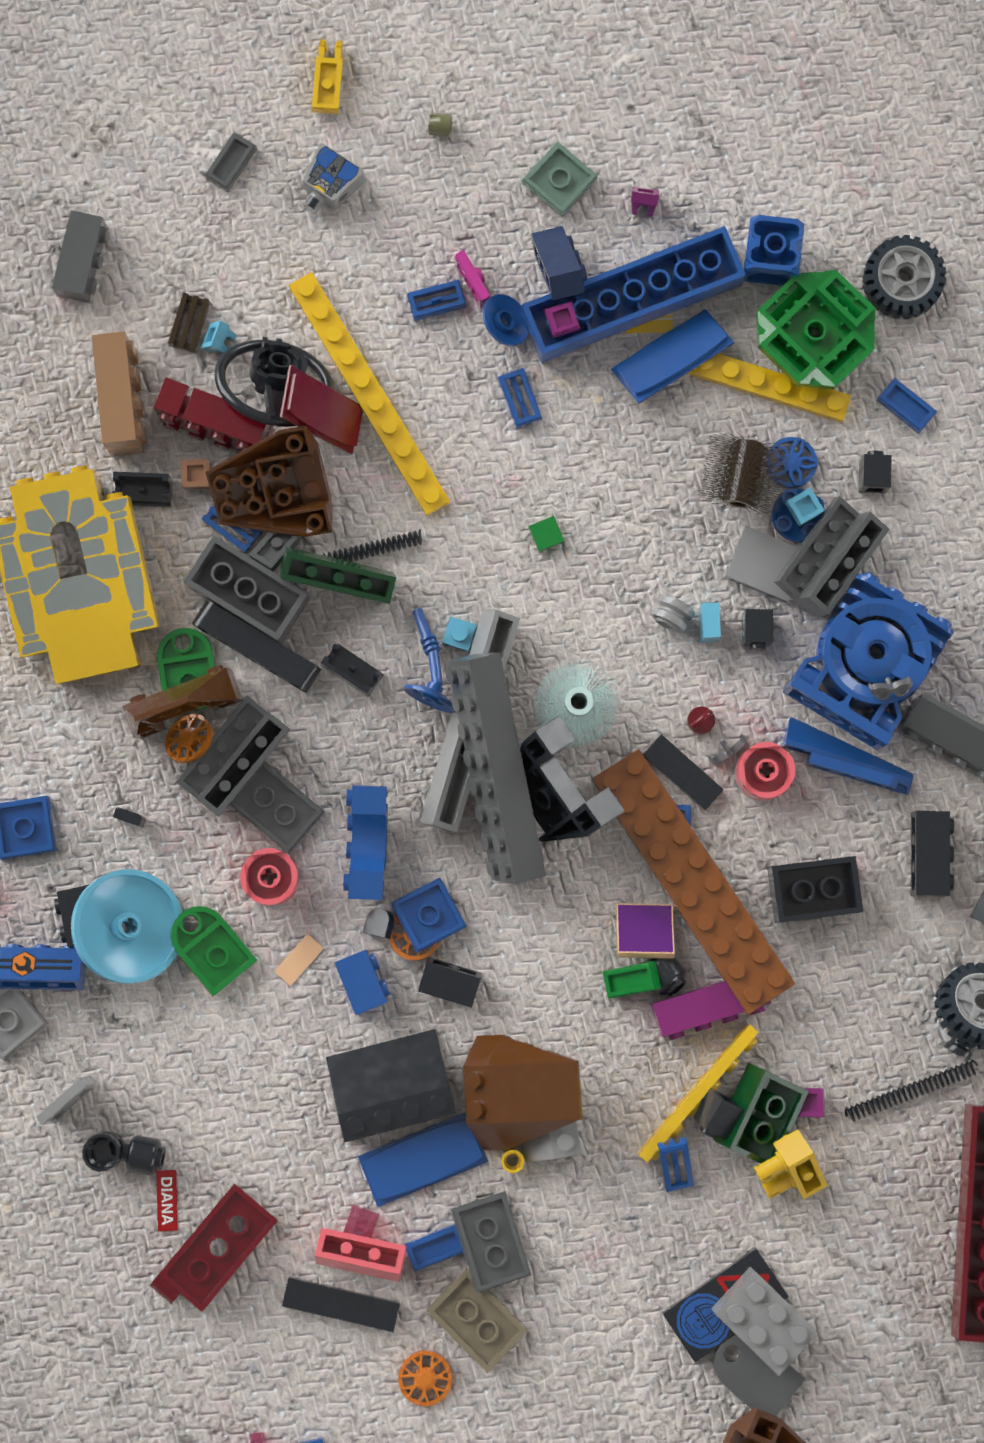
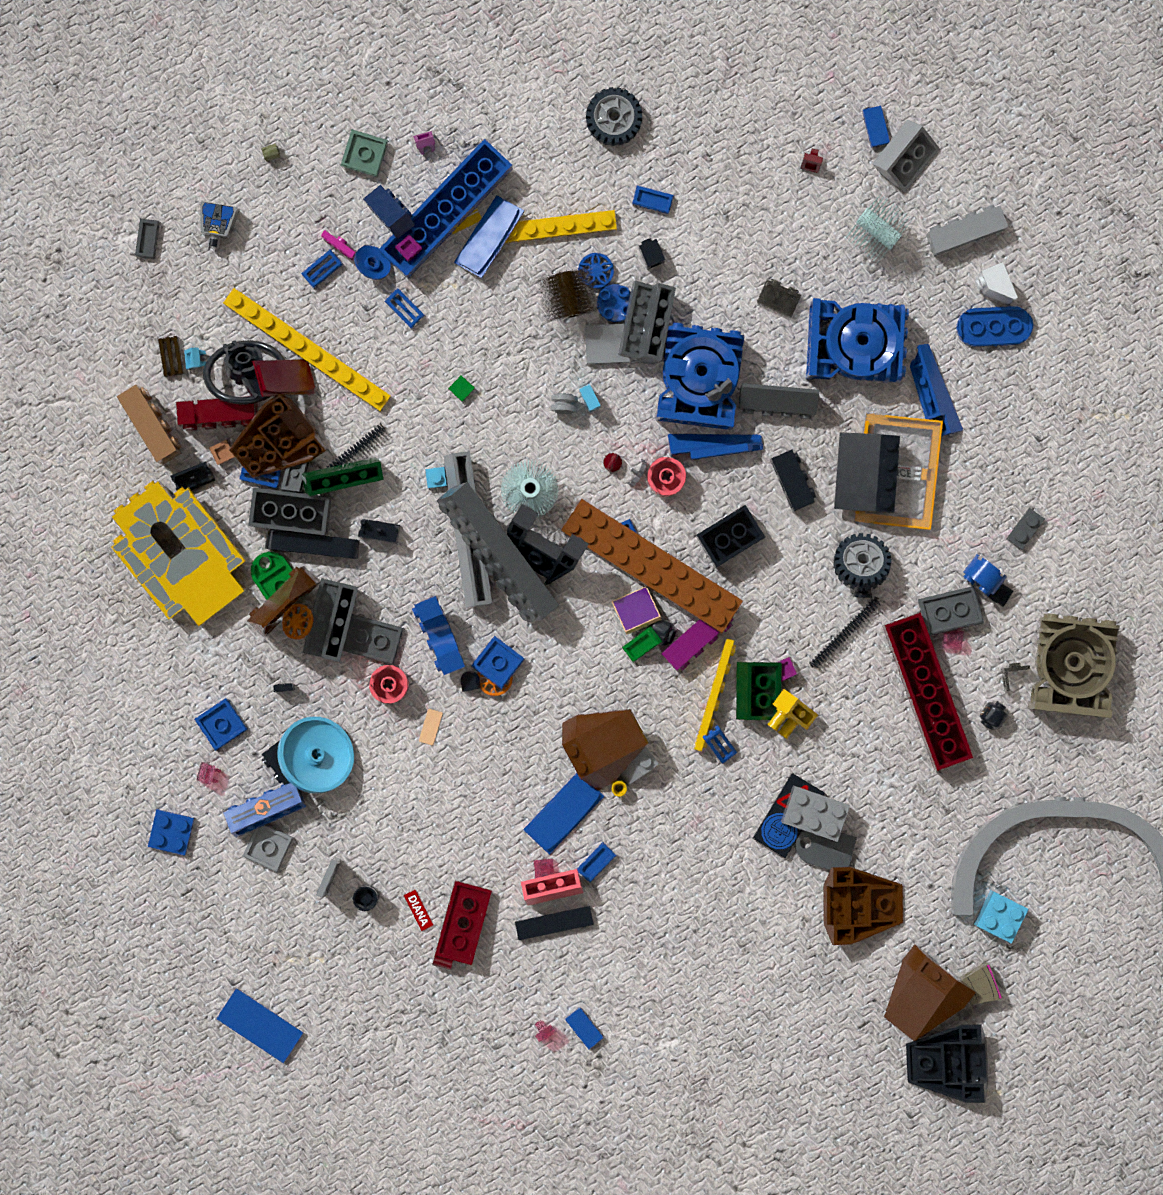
camera: 20 degrees left, 5 degrees up
dark grey brick [52,210,110,303] -> none
black head [121,1135,166,1175] -> none
green tile [170,906,257,997] -> none
yellow hinge [312,39,343,115] -> none
black slope [326,1029,456,1143] -> none
blue brick [334,950,391,1015] -> none
orange wheel [398,1350,452,1406] -> none
blue dish [404,608,455,713] -> none
black hinge [418,957,482,1008] -> none
dark tan plate [426,1268,528,1373] -> none
dark grey tile [450,1191,531,1293] -> none
black tile [643,734,724,811] -> none
black brick [694,1088,744,1140] -> none
black brick [742,609,773,651] -> none
blue piece [744,215,805,286] -> none
green piece [756,270,876,390] -> none
medium azure plate [785,487,825,526] -> none

